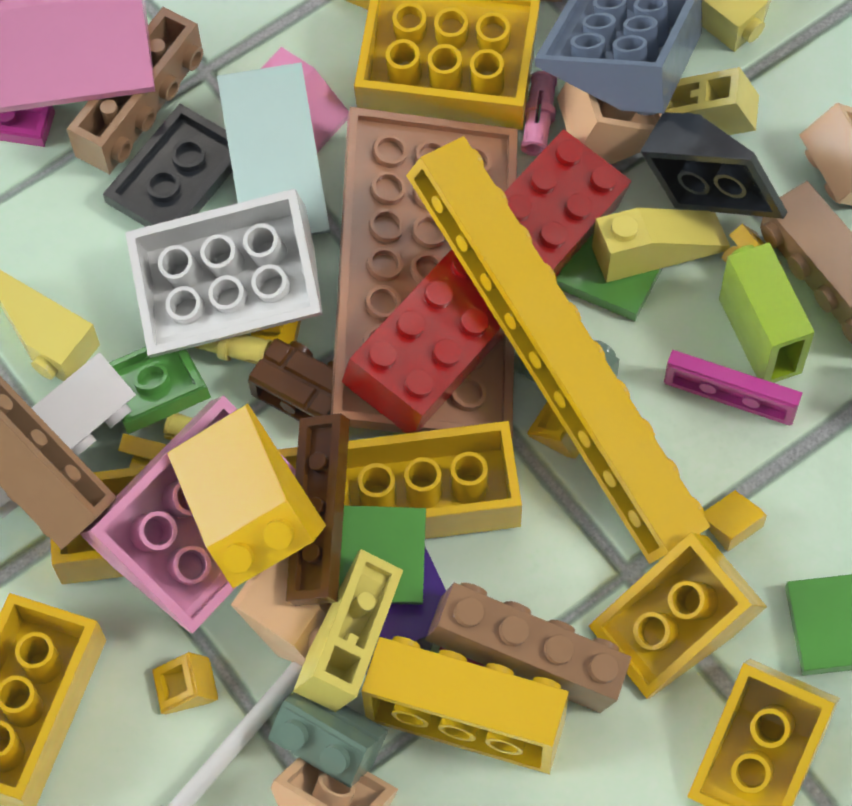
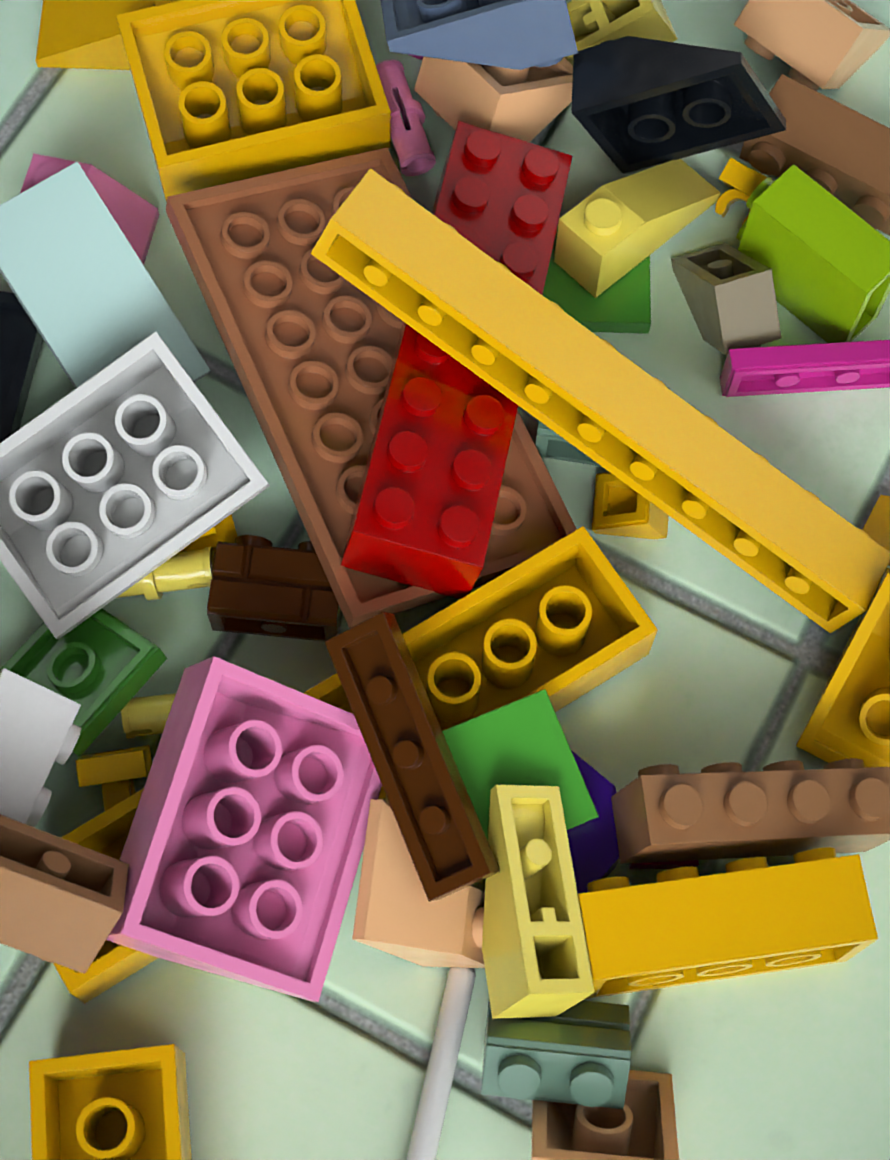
camera: 30 degrees left, 5 degrees up
yellow slope [152,652,218,715] -> none
yellow slope [167,403,326,588] -> none
none -> dark tan slope [671,243,782,355]

